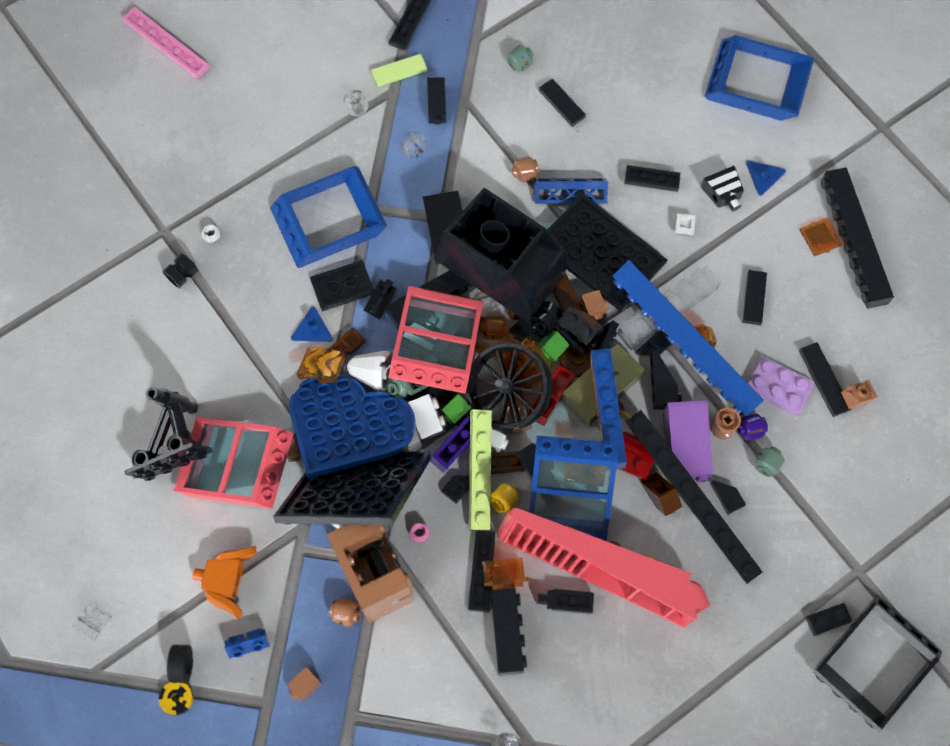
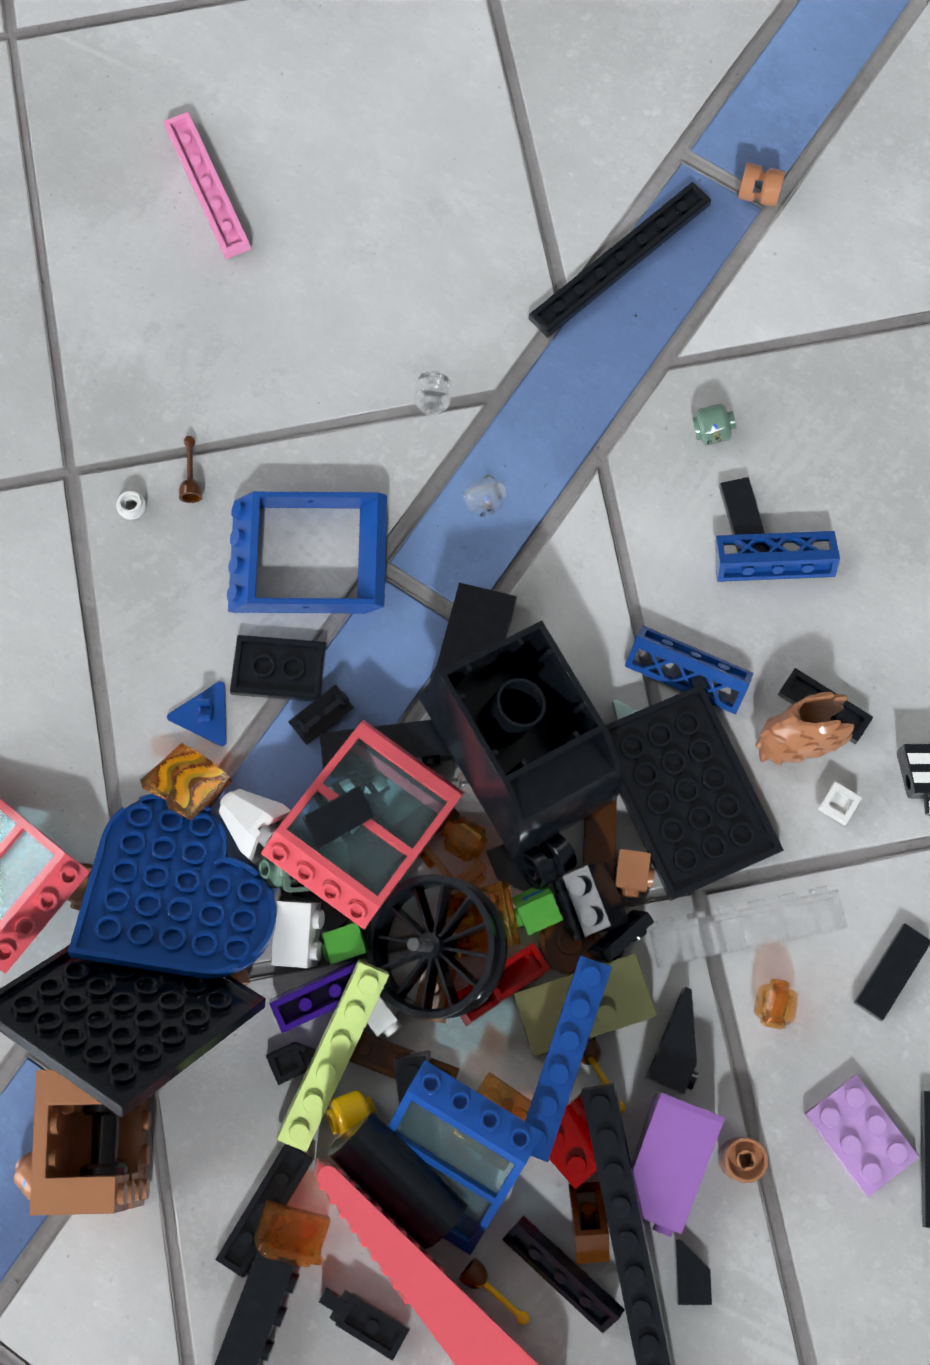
camera: 30 degrees right, 5 degrees up
black wheel [162,253,198,289] -> none
reddish brown tile [327,327,366,355] -> none
yellowish green tile [372,54,427,87] -> none
bright pink plate [409,522,429,543] -> none
black brick [427,77,446,125] -> none
nougat head [511,156,539,182] -> none
blue brick [613,260,764,416] -> none
black tile [635,330,672,356] -> none
dark purple head [737,414,768,441] -> none
sand green head [755,446,785,477] -> none
none -> reddish brown hinge [179,436,202,503]
none -> black slope [303,786,375,848]
none -> black brick [327,1112,468,1249]
none -> black plate [502,1215,625,1334]
none -> blue fence [715,531,840,582]
none -> nougat head [755,692,854,765]

